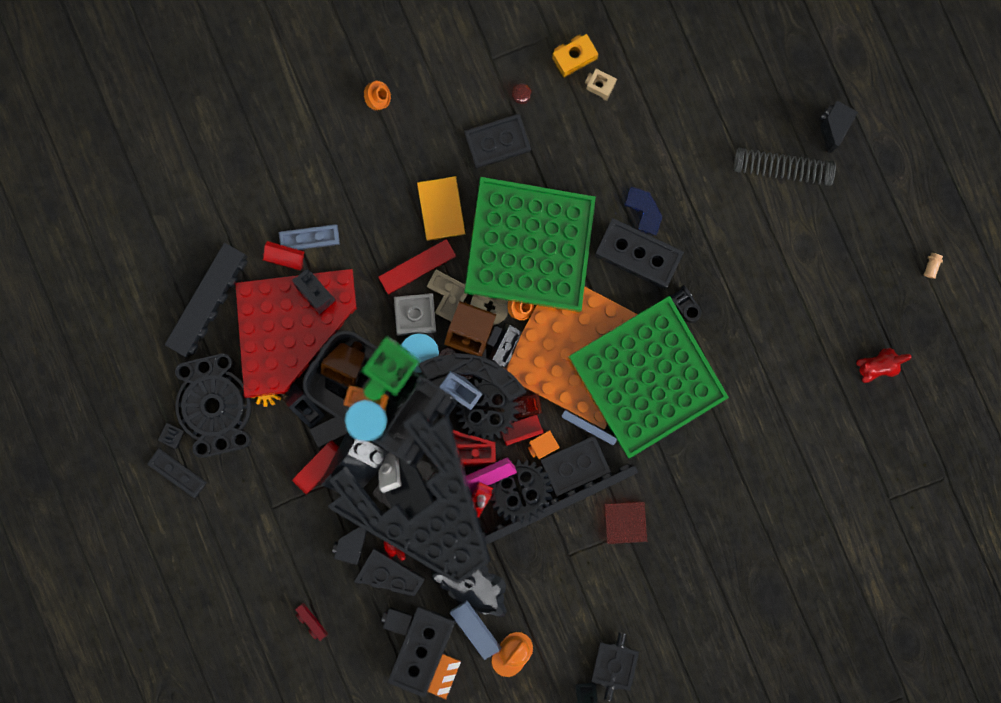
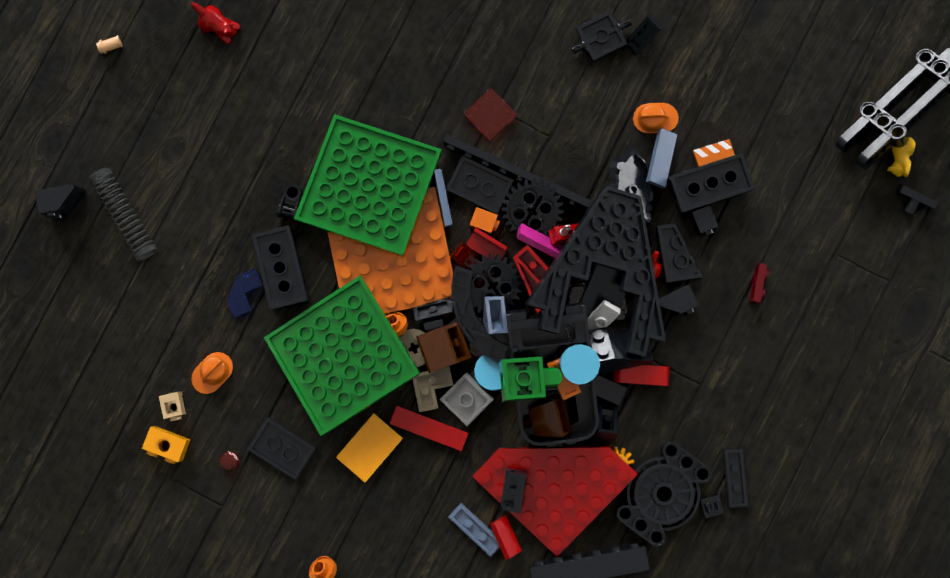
camera: 130 degrees left, 0 degrees up
none -> orange piece [191,352,233,394]

